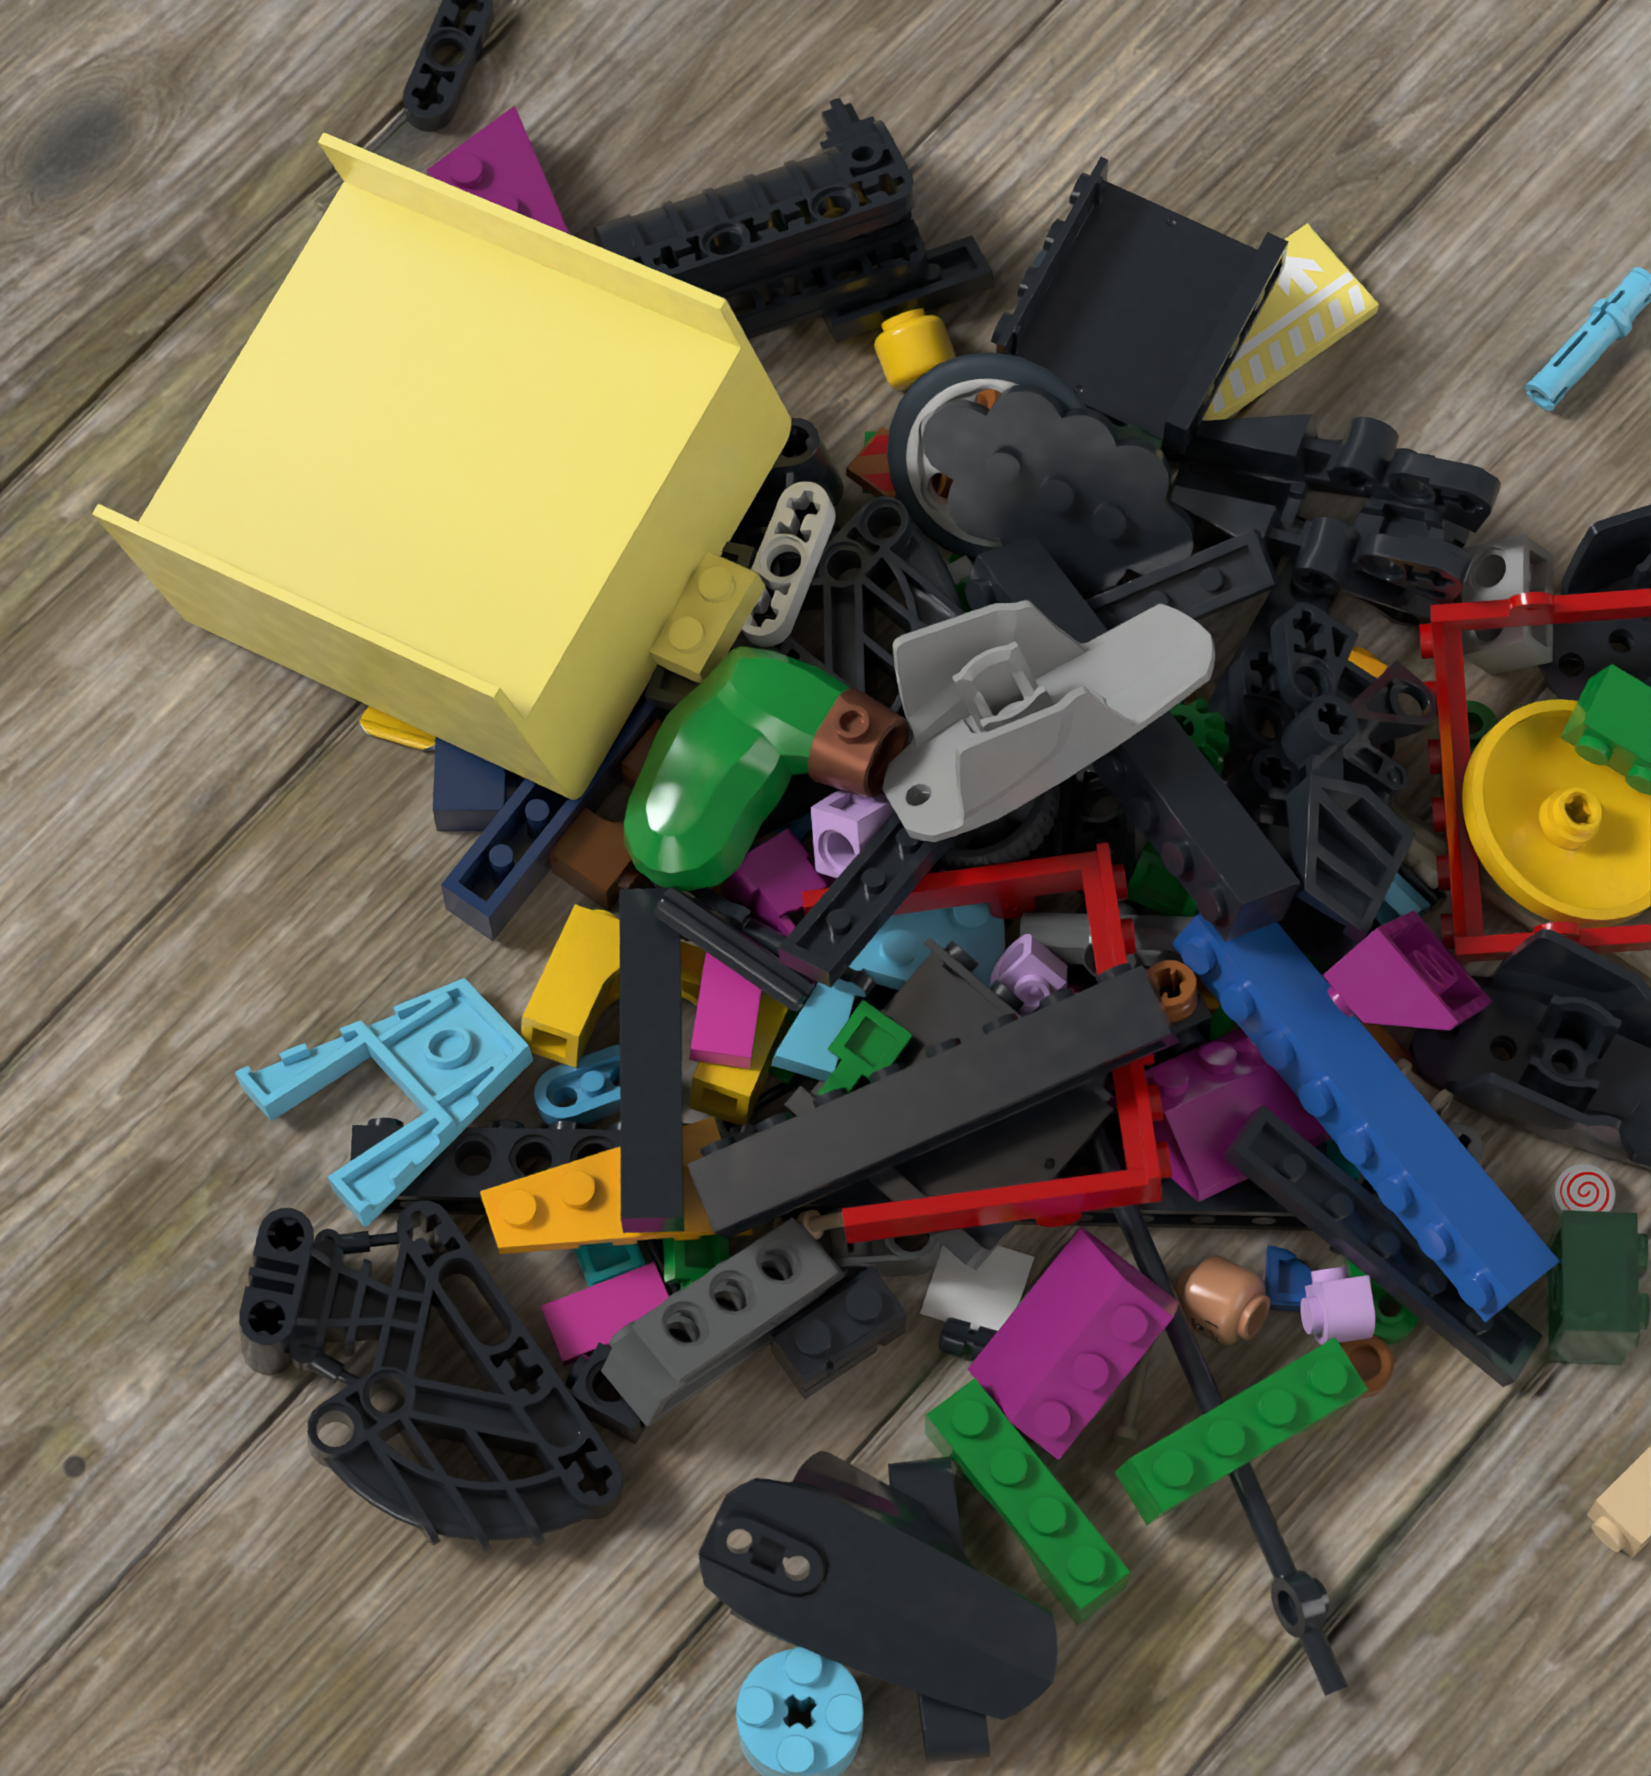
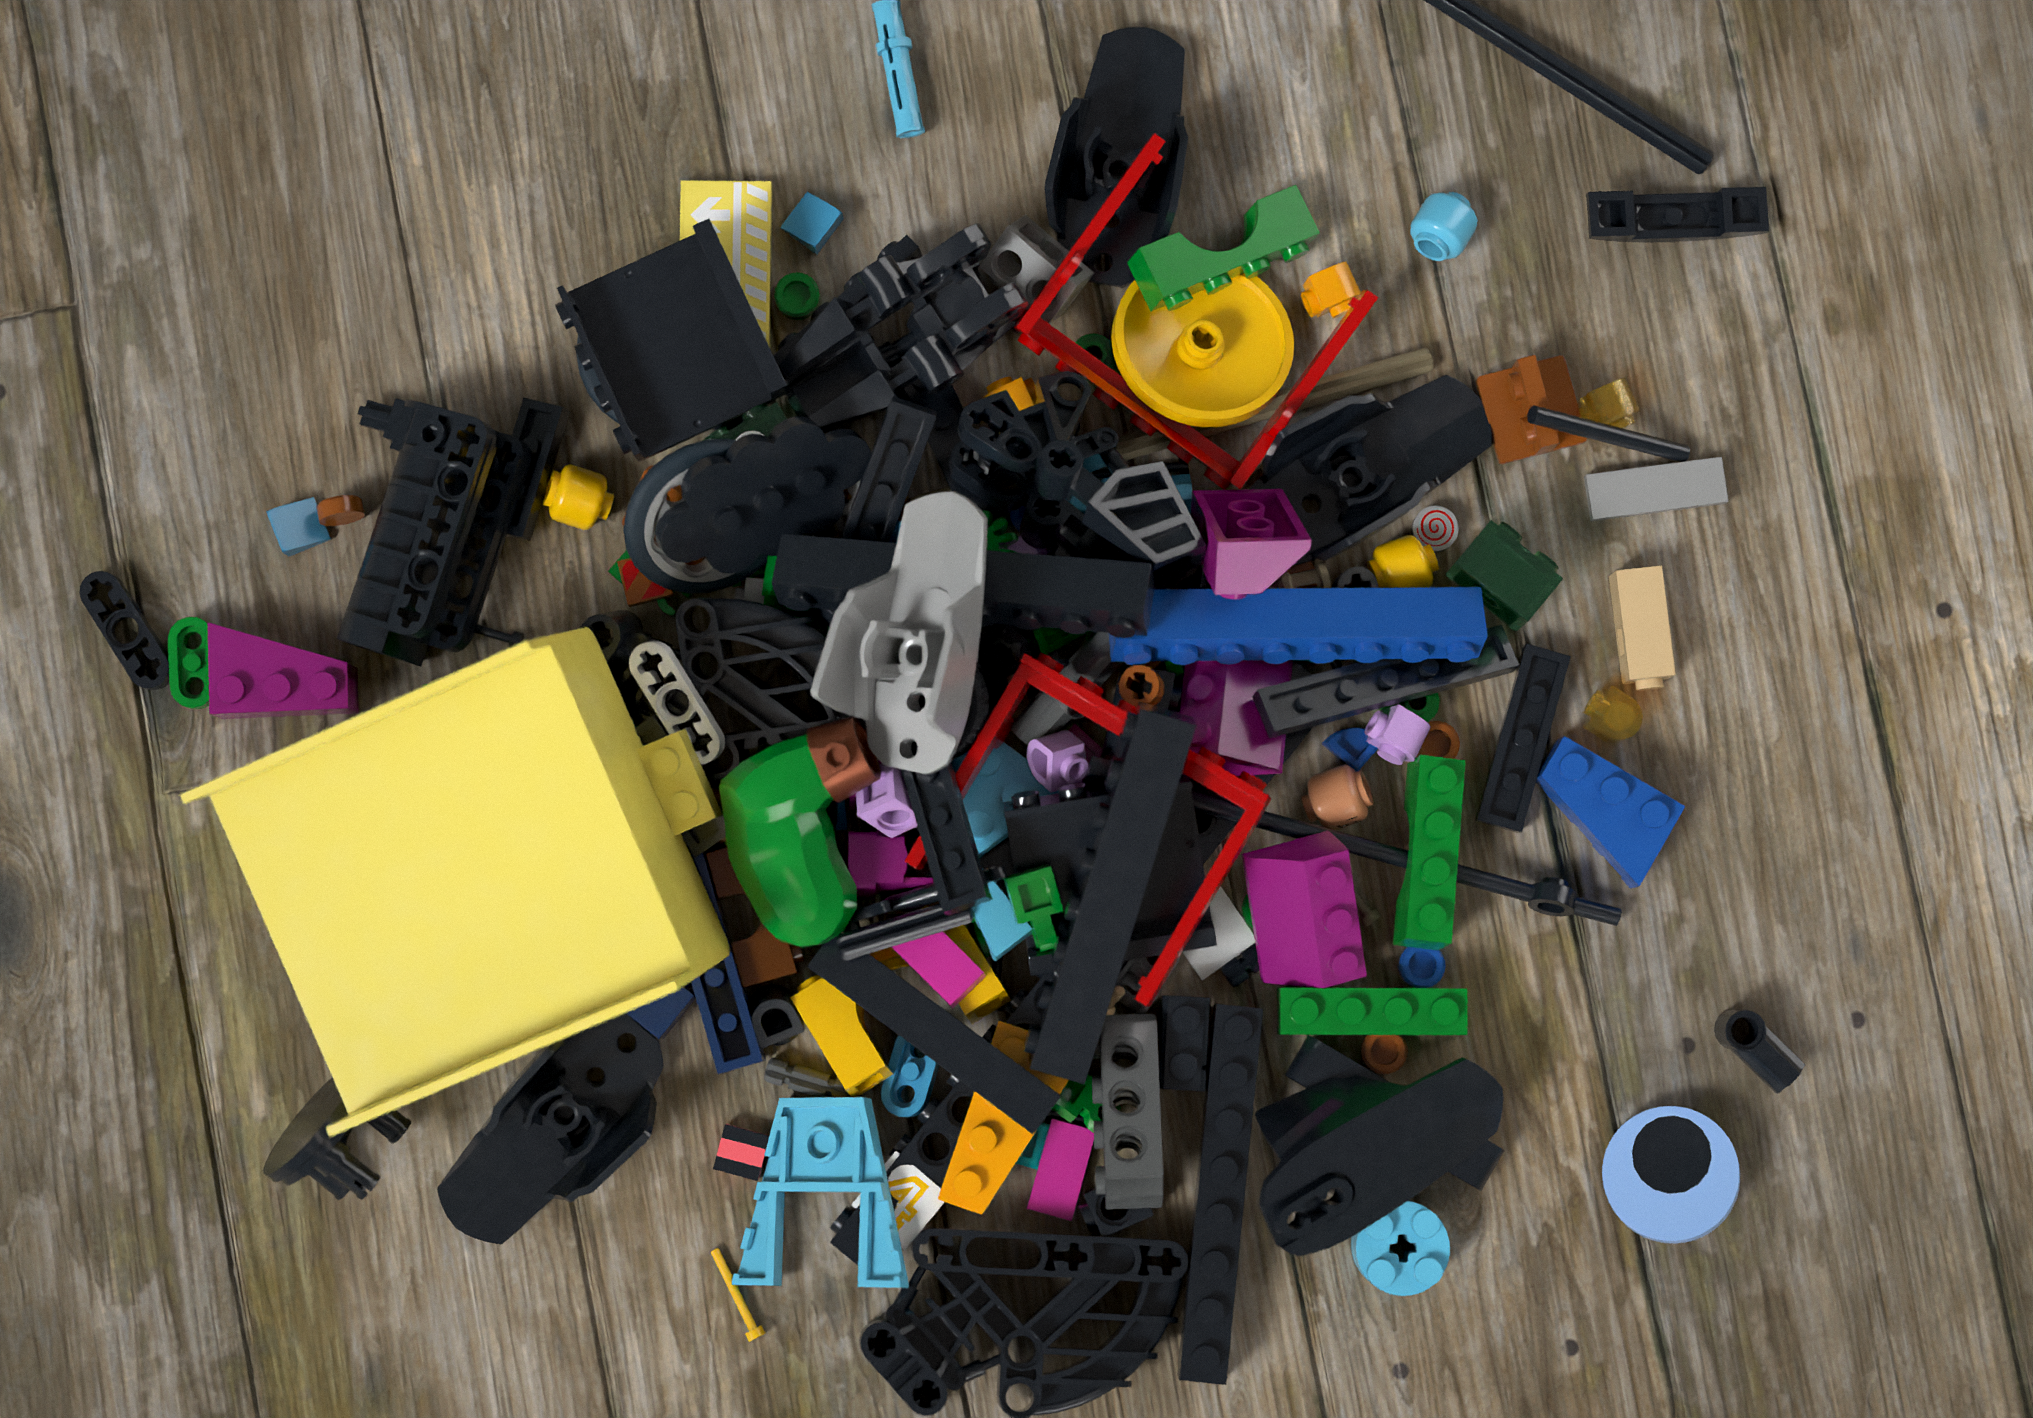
camera: 50 degrees left, 15 degrees up
none -> green plate [168,617,209,710]
none -> black piece [263,1077,412,1200]
none -> dark azure slope [266,497,331,557]
none -> dark orange tile [316,495,365,526]
none -> black piece [437,1012,664,1244]
none -> yellow piece [711,1248,766,1342]
none -> tile [713,1124,770,1181]
none -> black plate [749,984,805,1049]
none -> dark grey axle [764,1058,851,1098]
none -> green tile [774,272,820,320]
none -> dark azure slope [780,192,844,255]
none -> white sticker [852,1151,944,1250]
none -> black brick [1177,1004,1263,1385]
none -> dark orange tile [1360,1035,1408,1074]
none -> yellow head [1367,535,1439,588]
none -> blue tile [1398,947,1445,988]
none -> black plate [1475,644,1571,833]
none -> blue wedge [1536,736,1685,889]
none -> clear yellow plate [1582,685,1643,743]

